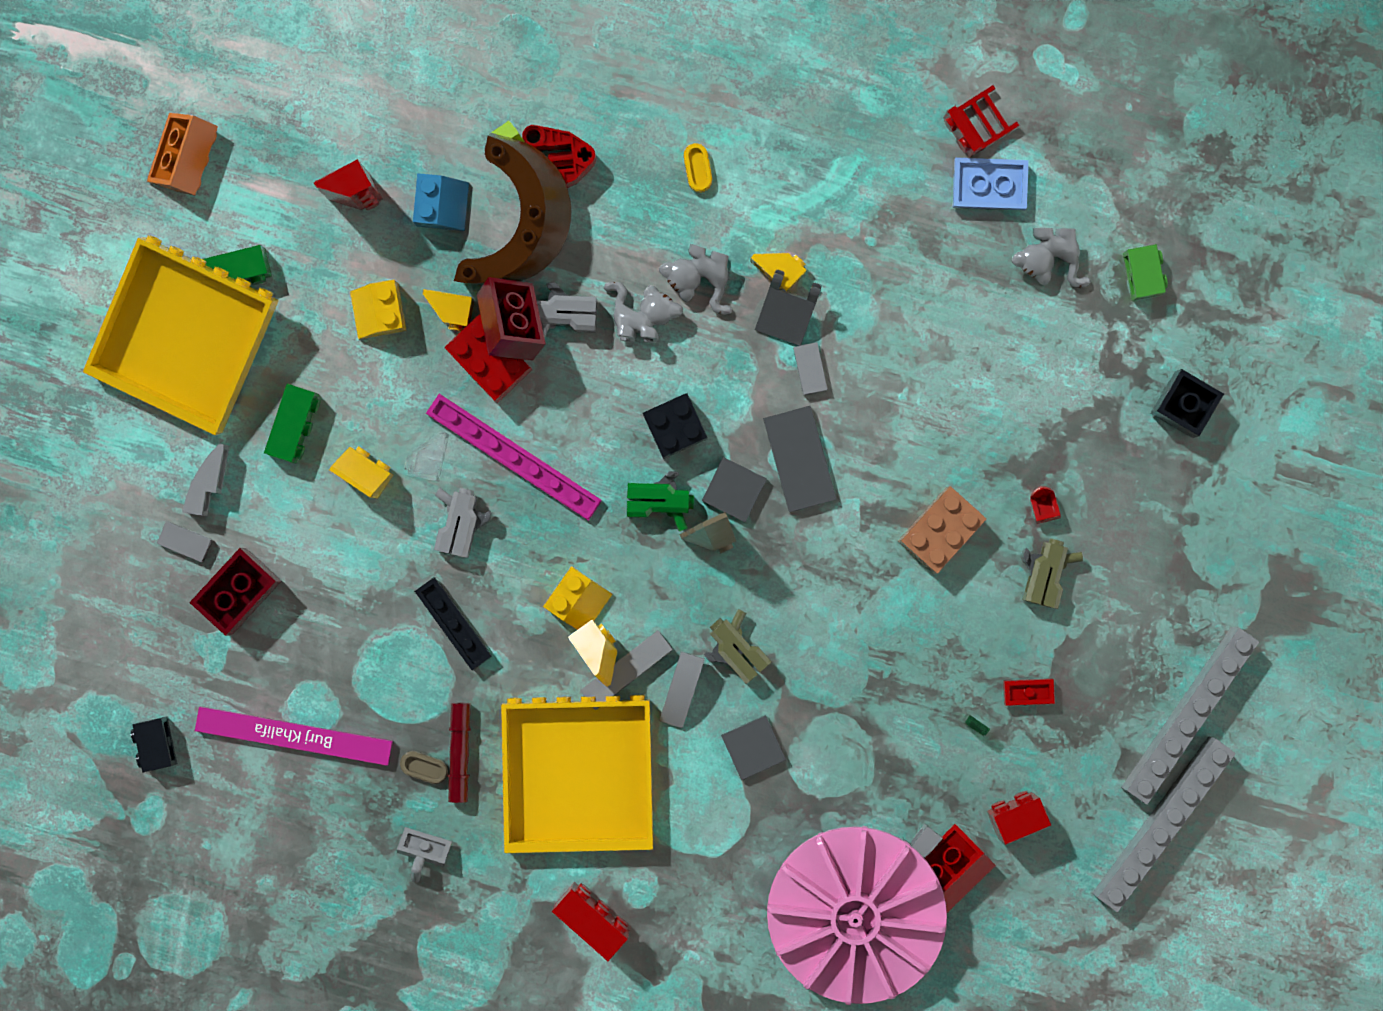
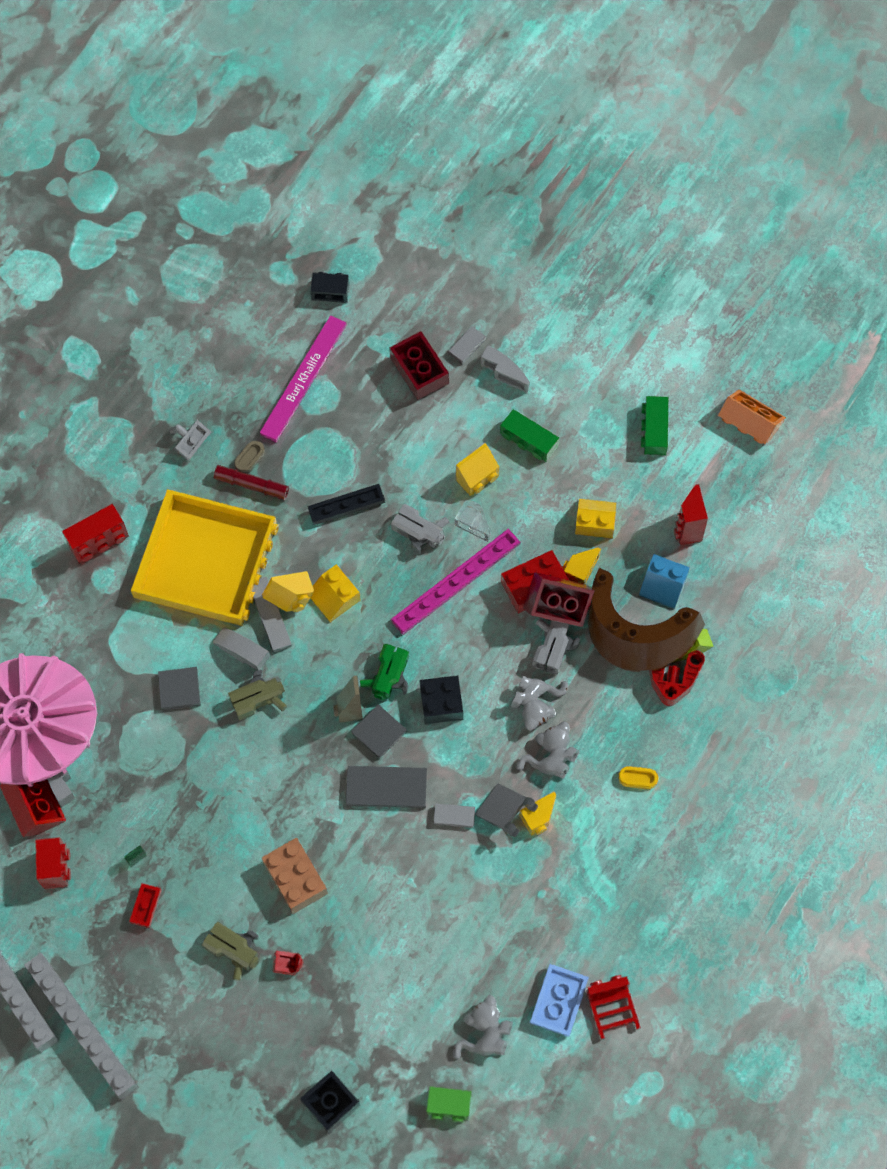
camera: 105 degrees right, 20 degrees down
yellow panel [83,235,279,435] -> none

